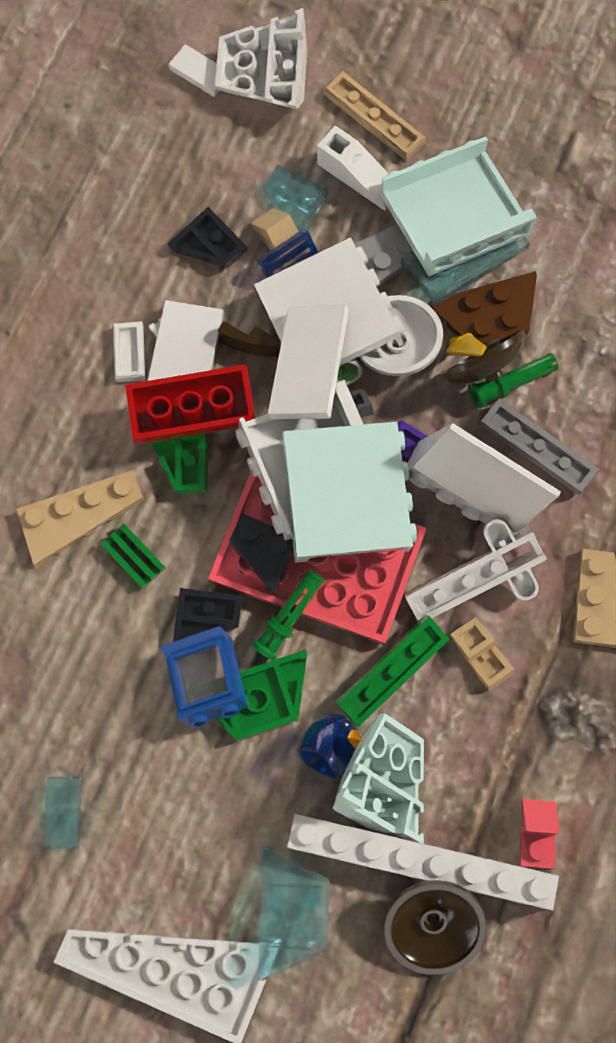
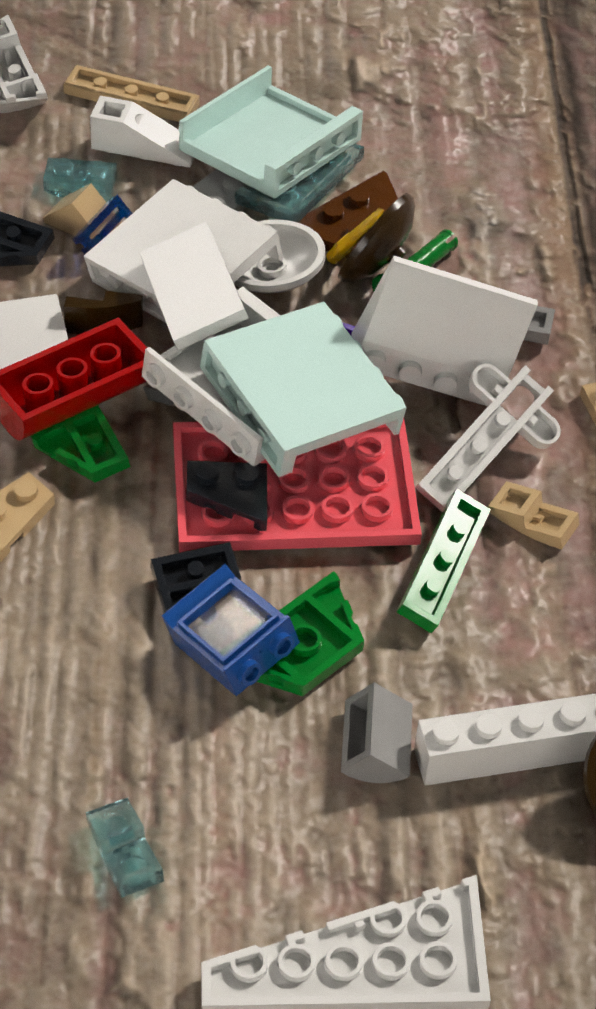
camera: 30 degrees left, 25 degrees down
green tile [100,523,166,589] -> none
green pin [251,569,325,660] -> none
clear light blue wing [258,846,329,981] -> none
clear blue piece [297,713,362,779] -> none
light aqua wedge [333,713,424,844] -> none
none -> light grey brick [341,682,412,783]

